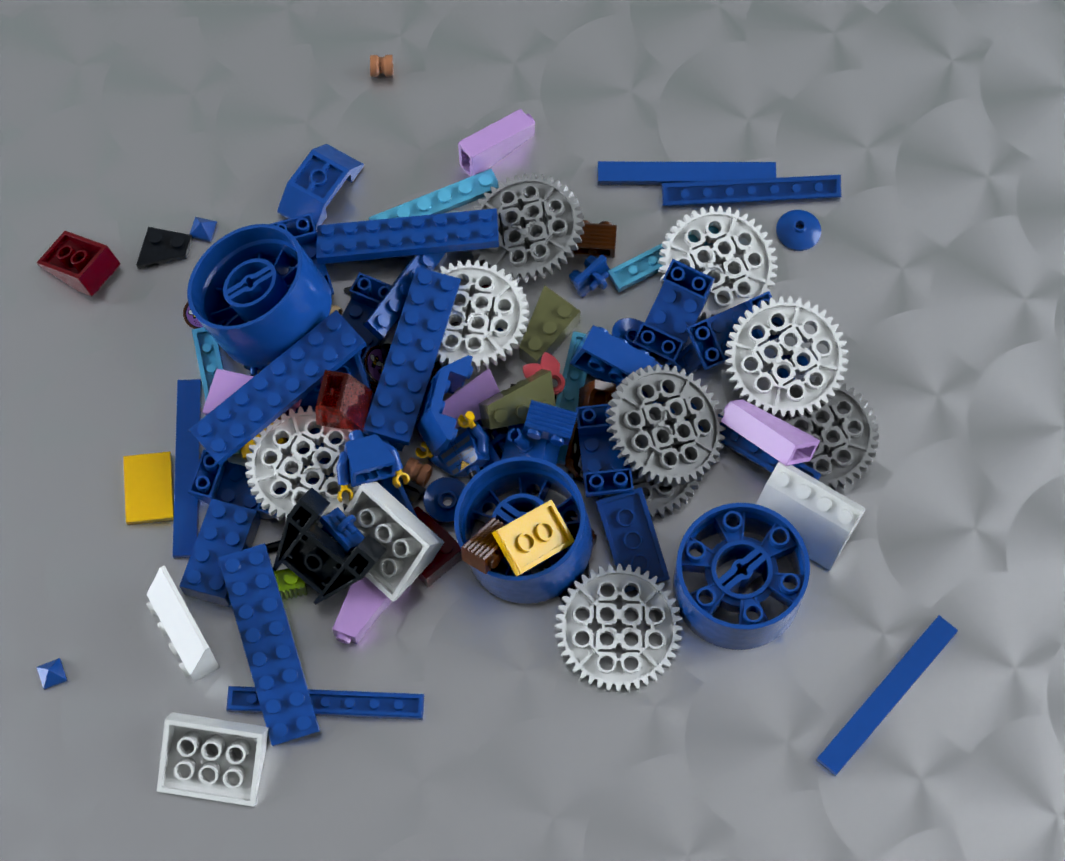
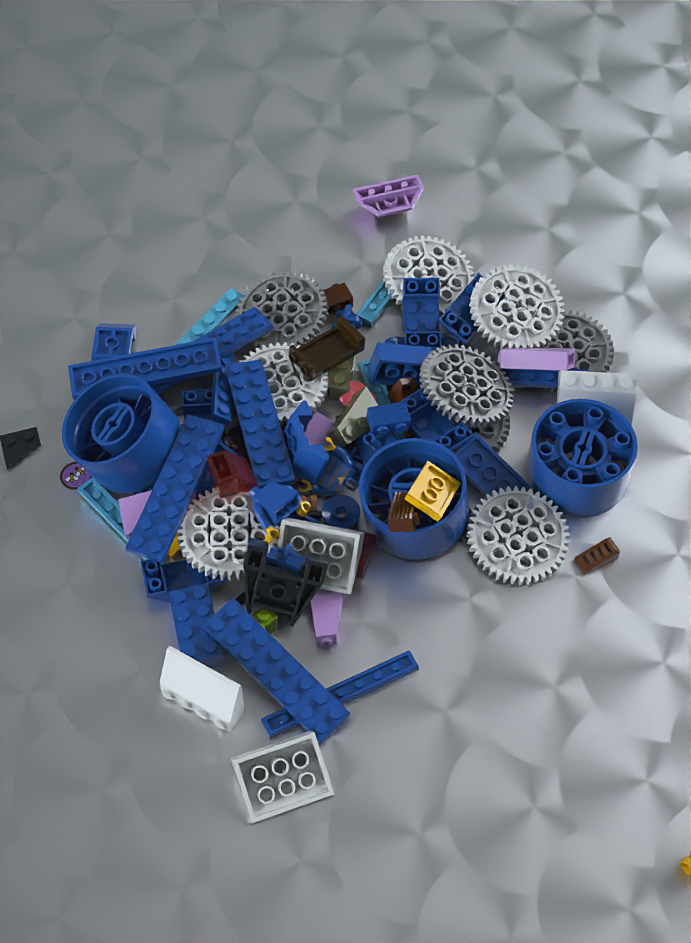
camera: 30 degrees left, 10 degrees down
blue slope [36,658,68,690] -> none
yellow tile [123,451,174,525] -> none
blue tile [172,379,202,559] -> none
blue slope [189,217,217,242] -> none
nougat wheel [370,55,393,77] -> none
lavender slope [458,109,535,176] -> none
blue tile [598,161,776,185] -> none
blue tile [661,175,841,206] -> none
blue dish [776,210,821,251] -> none
none -> blue plate [68,337,222,400]
none -> dark brown panel [289,316,365,381]
none -> lavender wedge [353,174,424,217]
none -> reddish brown slope [574,537,620,575]

